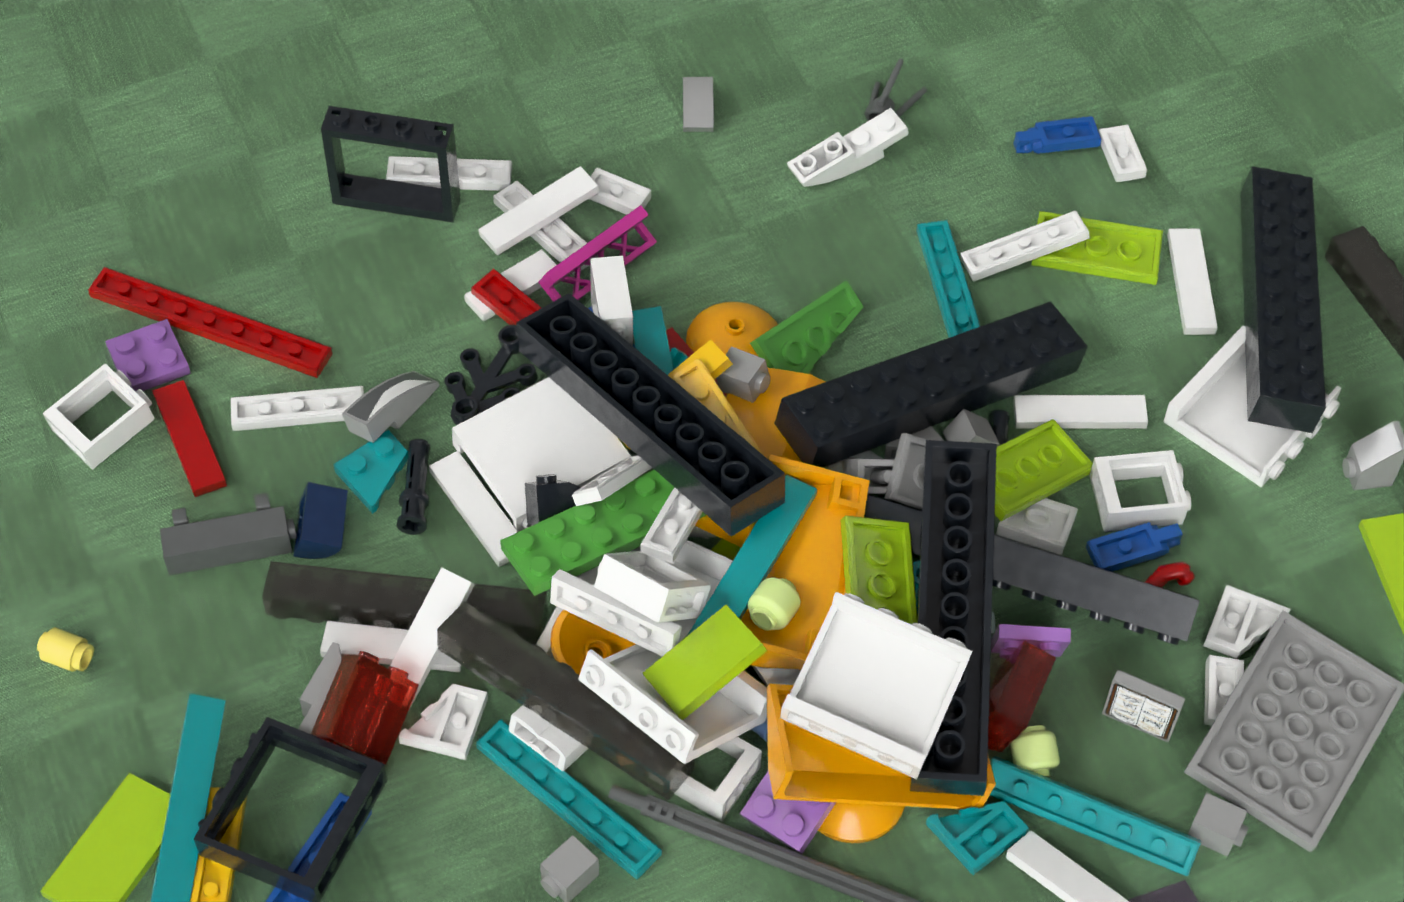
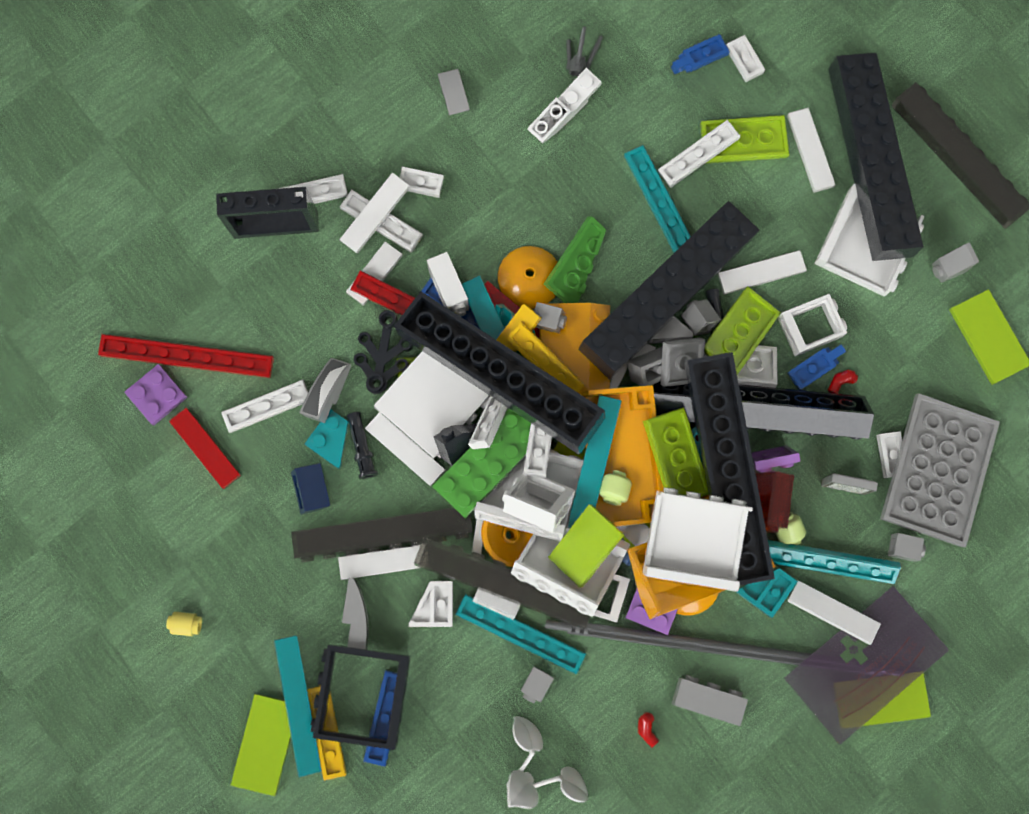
camera: 15 degrees left, 25 degrees up
white window [42,363,155,470] -> none
dark grey brick [160,493,297,576] -> none
clear red brick [311,651,419,765] -> none
white tile [375,568,475,711] -> none
dark pink fence [538,205,657,302] -> none
white wing [1203,585,1290,659] -> none

